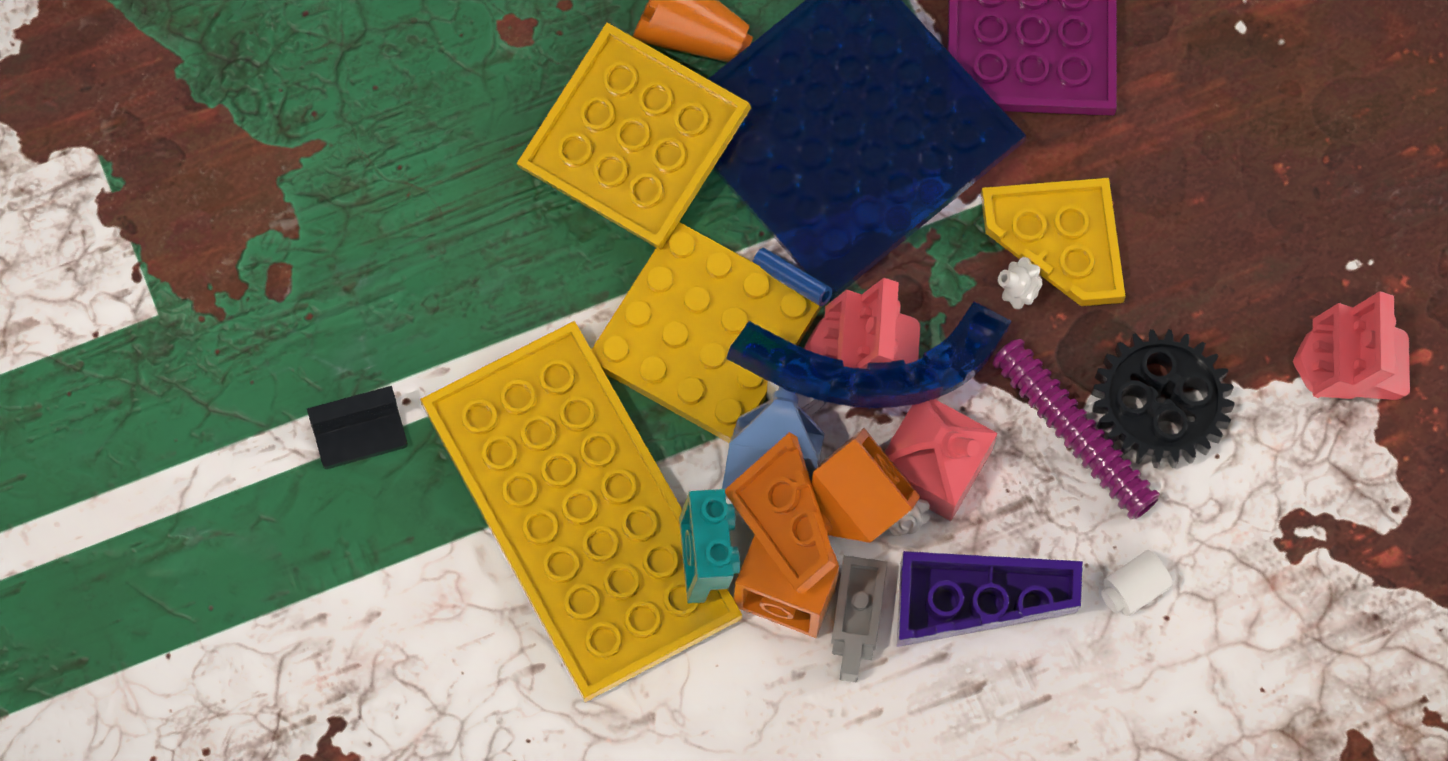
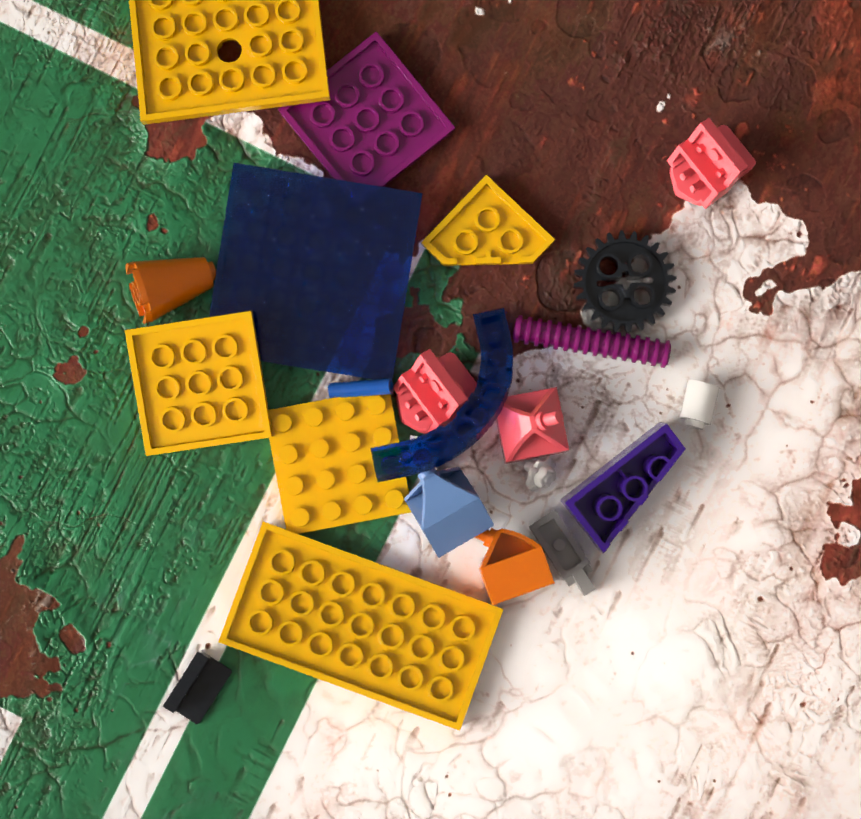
camera: 40 degrees left, 15 degrees up
teal plate [679,489,740,603] -> none
orange wing [725,432,837,594] -> none
orange piece [812,428,920,543] -> none
white plant [998,257,1042,310] -> none

